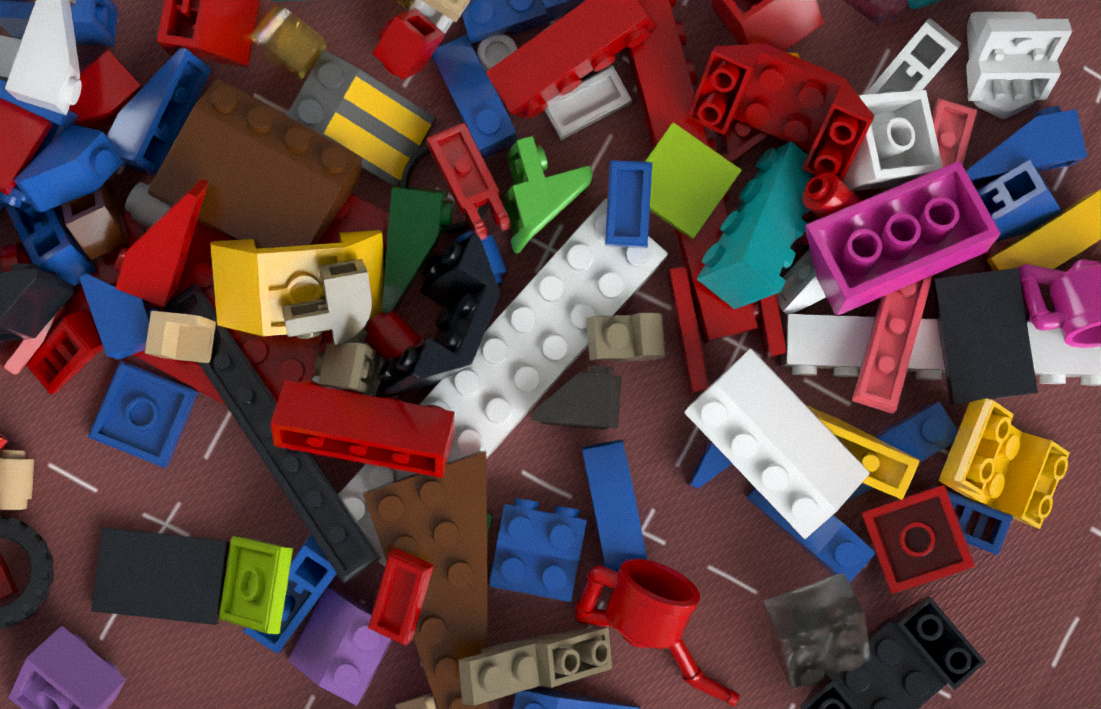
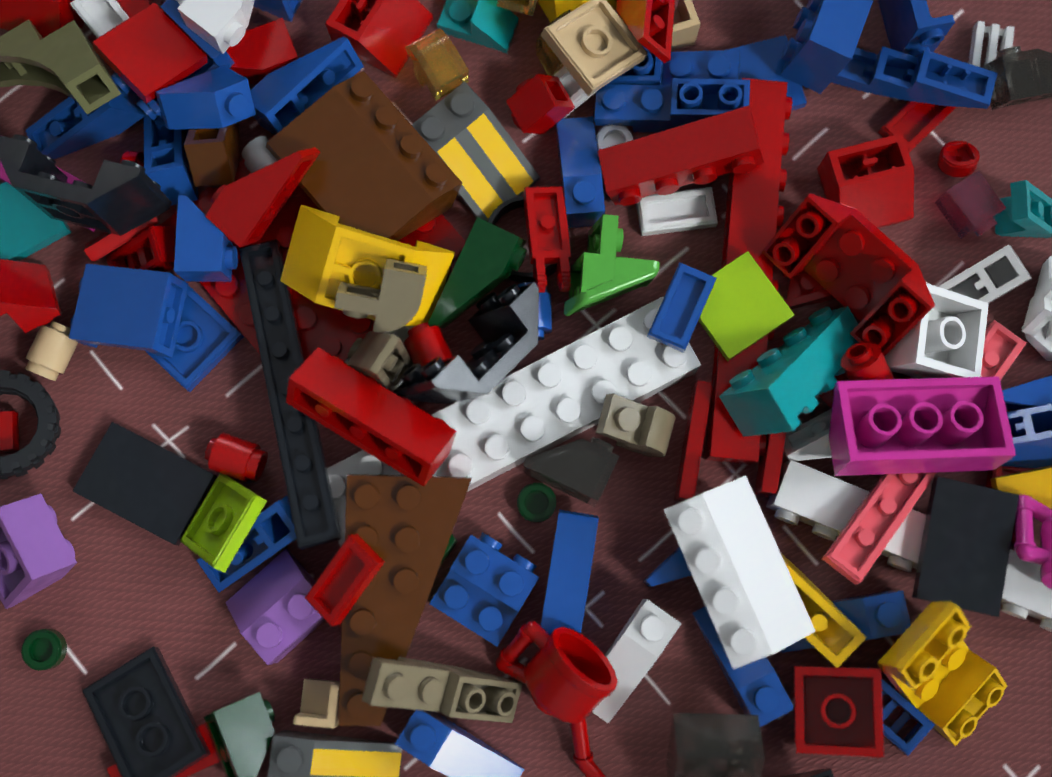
camera: 25 degrees right, 5 degrees down
tan panel [145,311,216,363] -> none
none -> blue panel [69,263,188,358]
none -> red brick [205,432,268,482]
none -> dark green tile [517,483,556,523]
none -> white slope [592,599,681,724]

